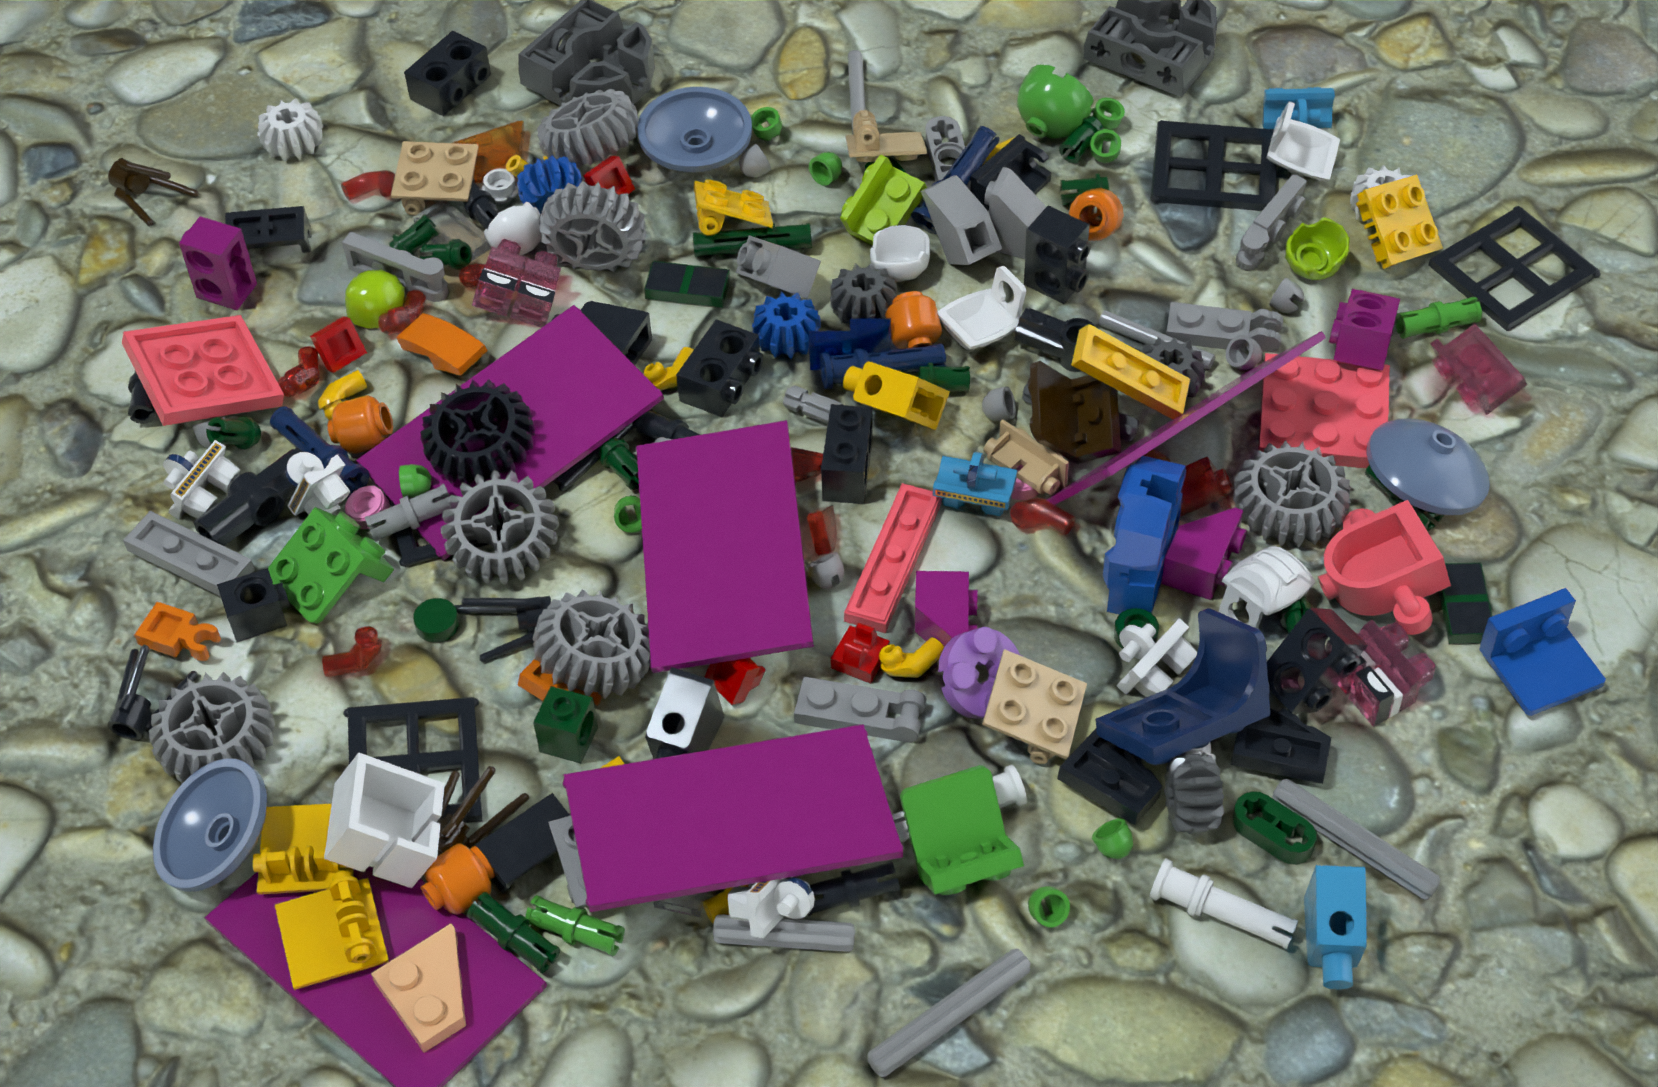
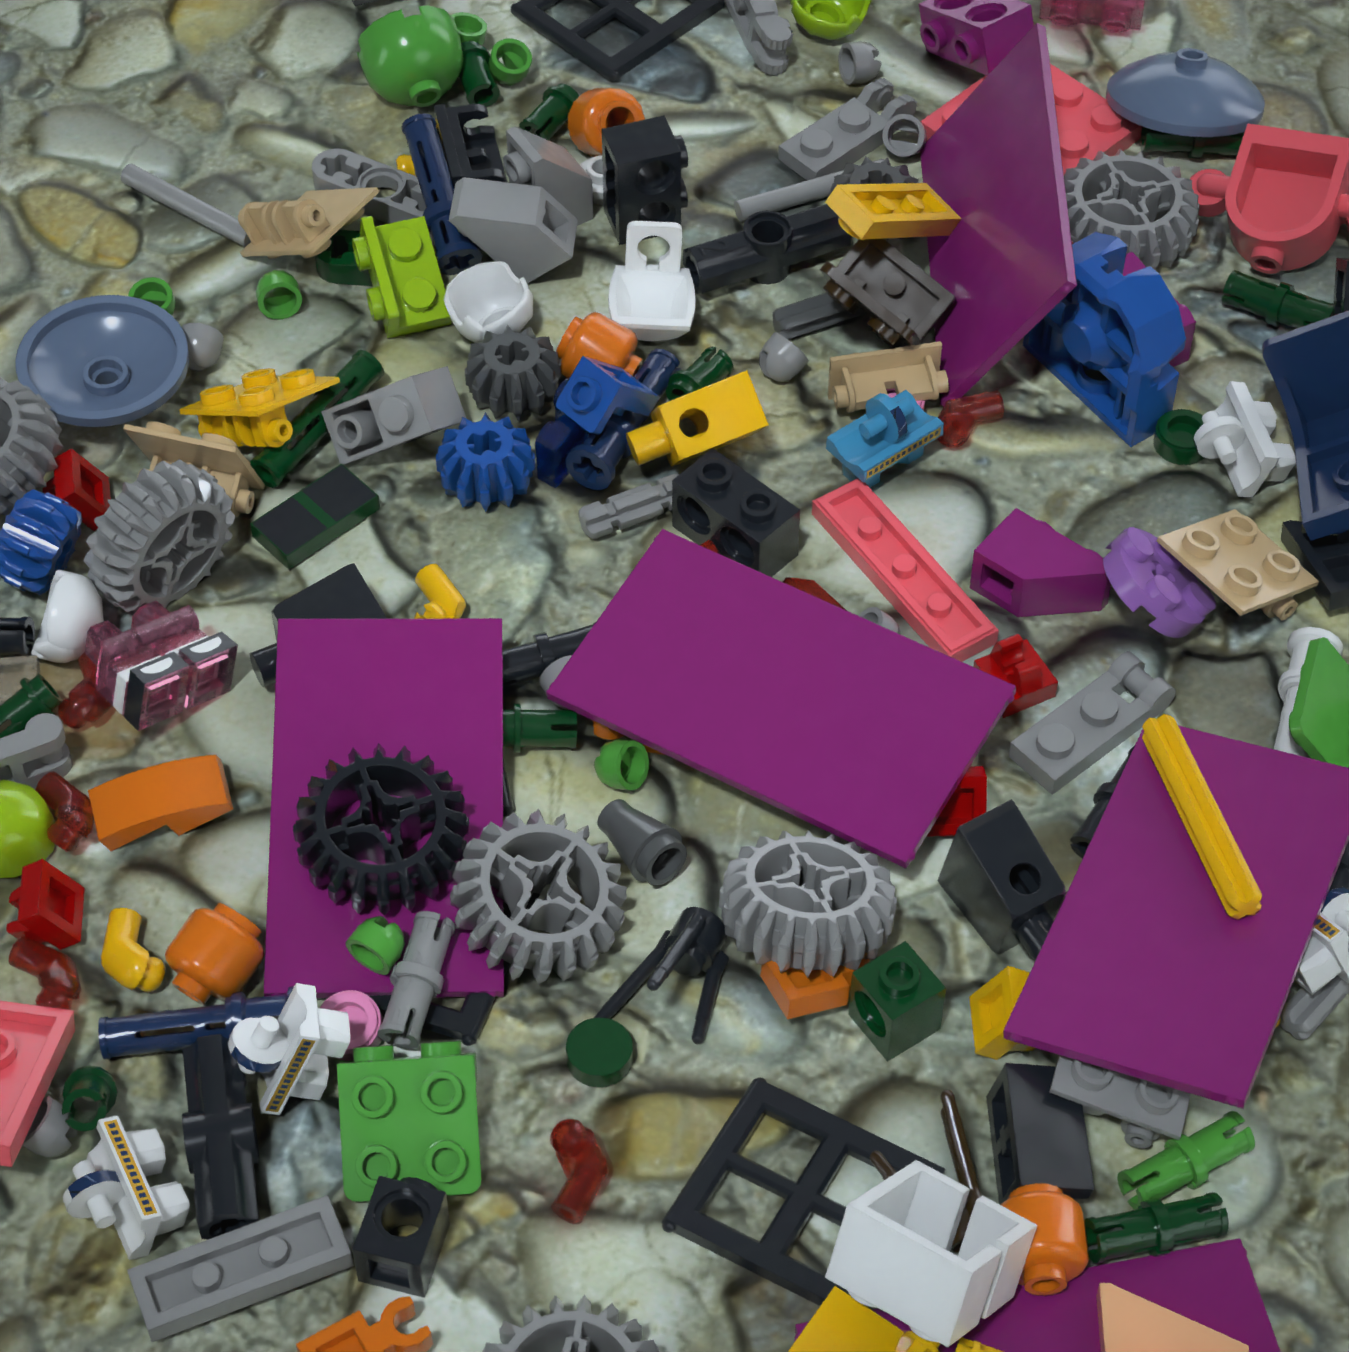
camera: 55 degrees left, 0 degrees up
black brick [676,319,763,417] -> none
yellow arm [879,637,944,678] -> none
white piece [1218,546,1316,629] -> none
none -> tan hinge [123,421,265,517]
none -> blue bracket [556,356,660,435]
none -> dark grey cone [597,799,687,885]
none -> yellow axle [1142,714,1262,919]

